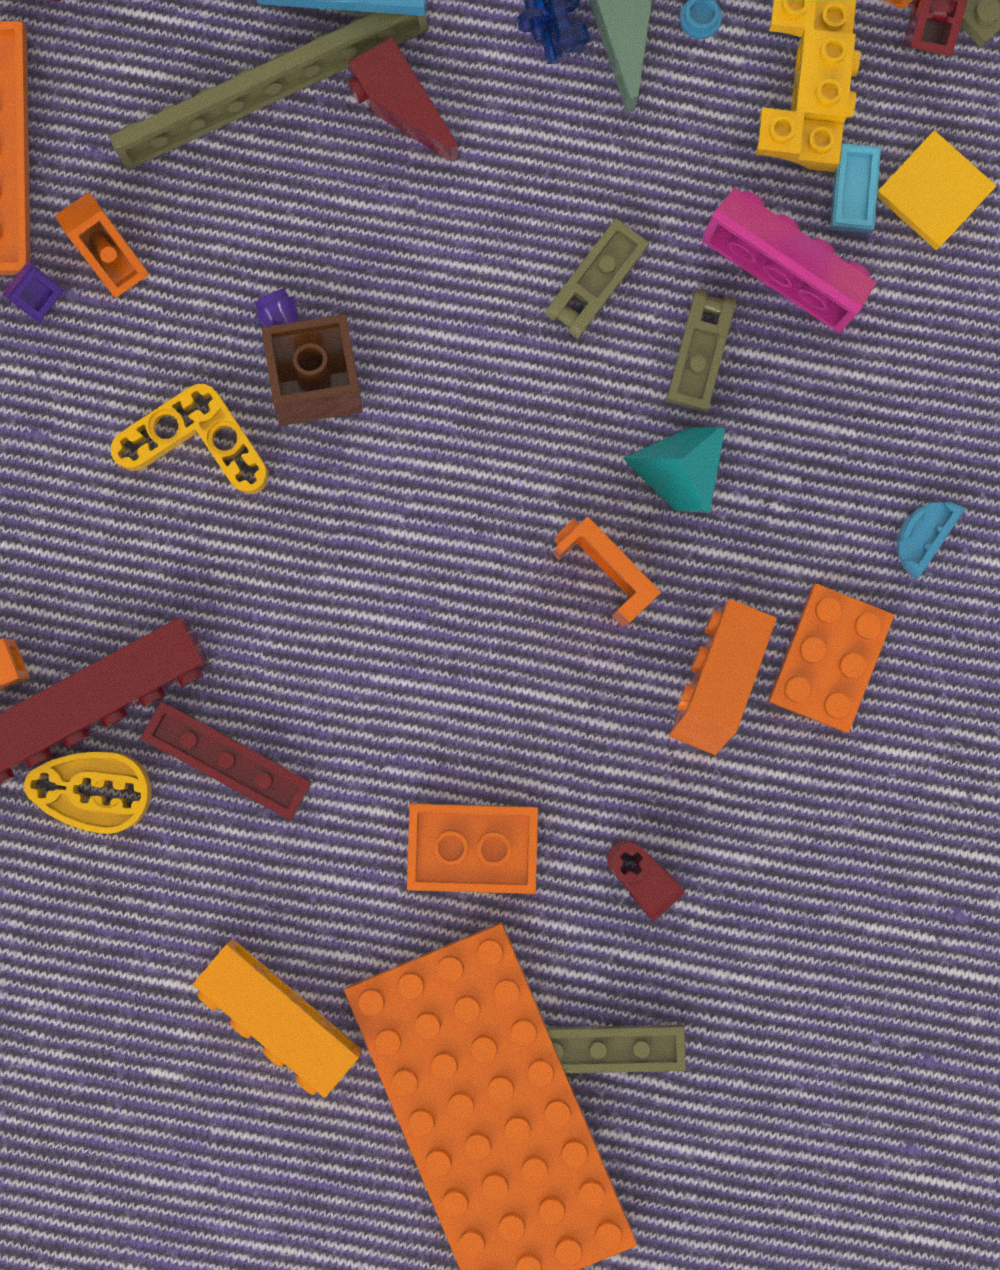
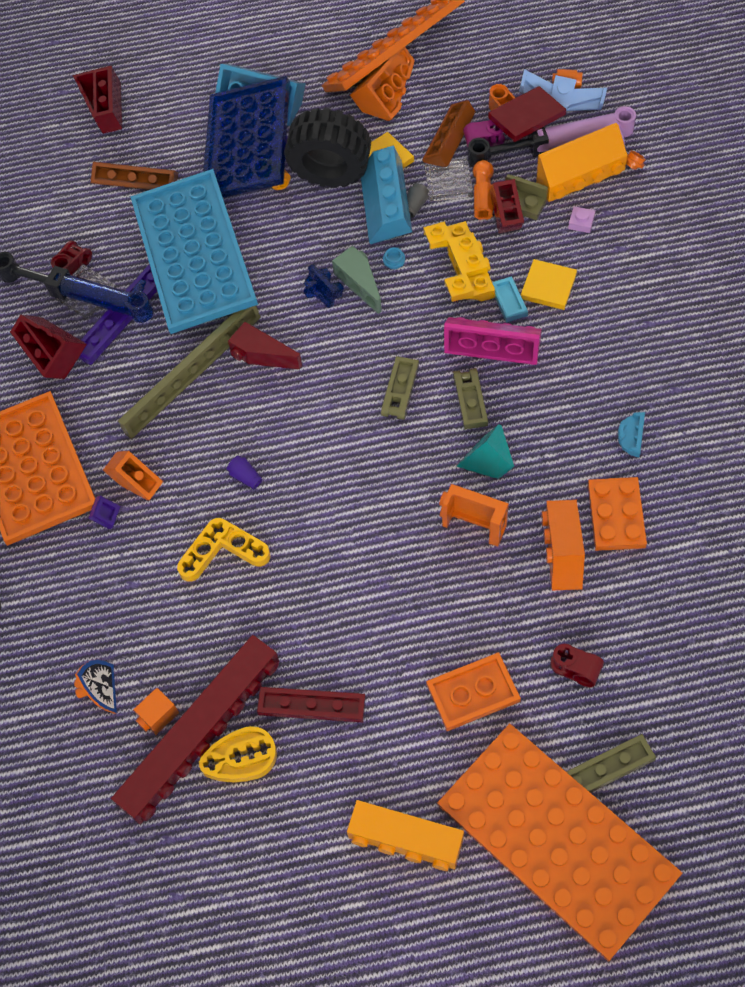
camera: 15 degrees left, 25 degrees down
reddish brown slope [261,314,363,426] -> none

